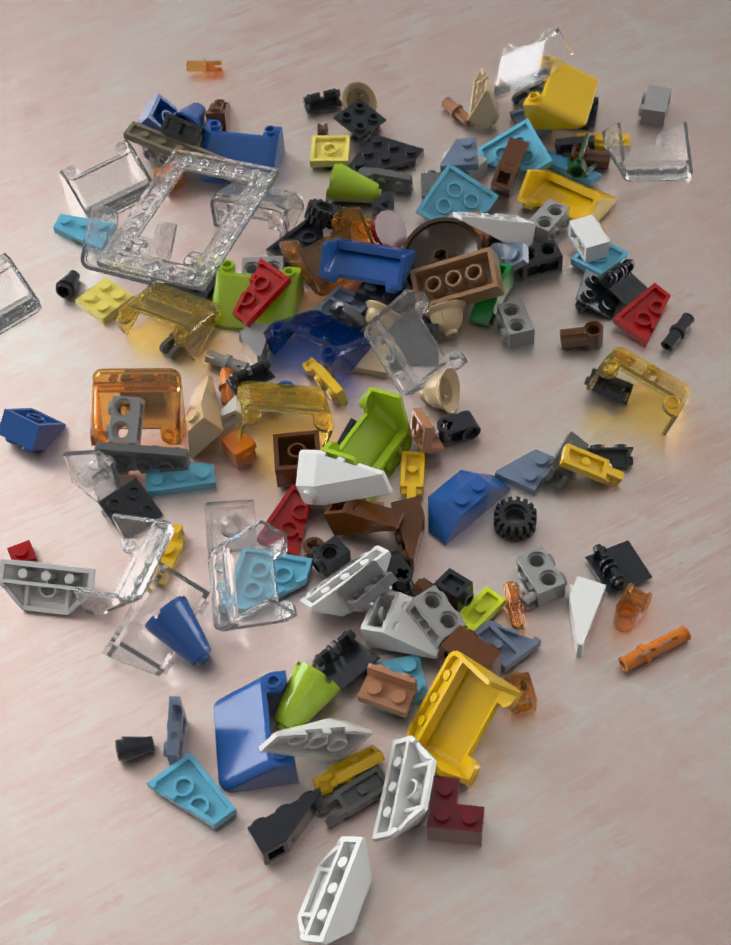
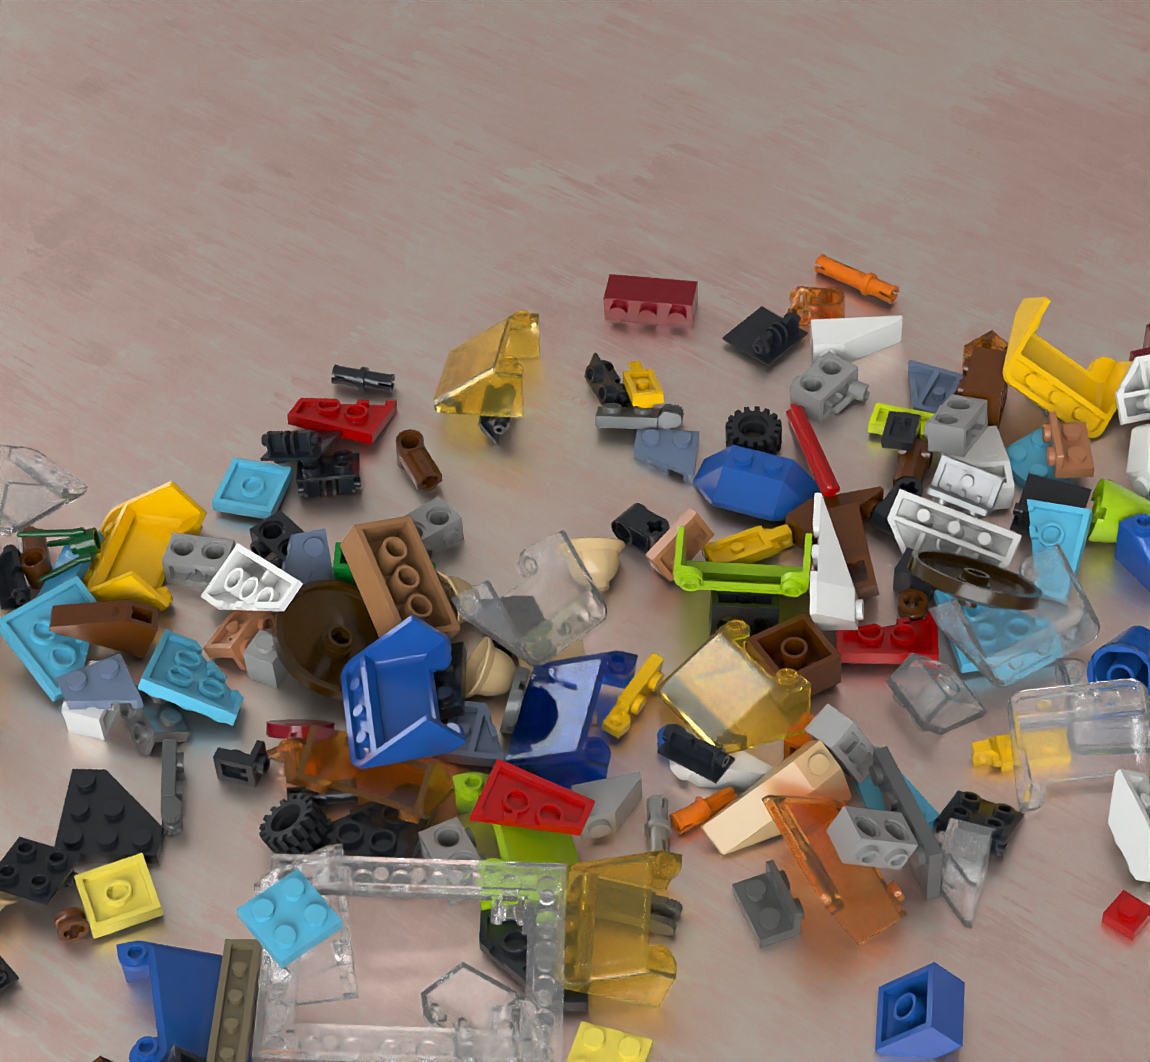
camera: 115 degrees left, 5 degrees down
lime cone [325,162,382,204] -> none
clear orange axle [502,581,526,631] -> none
white brick [568,215,611,263] -> none
none -> medium azure plate [237,868,343,969]
none -> dark red brick [603,274,698,328]
none -> red axle [786,404,840,499]
none -> light grey brick [804,703,876,784]
none -> dark brown dish [908,549,1042,610]
none -> medium azure wing [1027,499,1093,605]

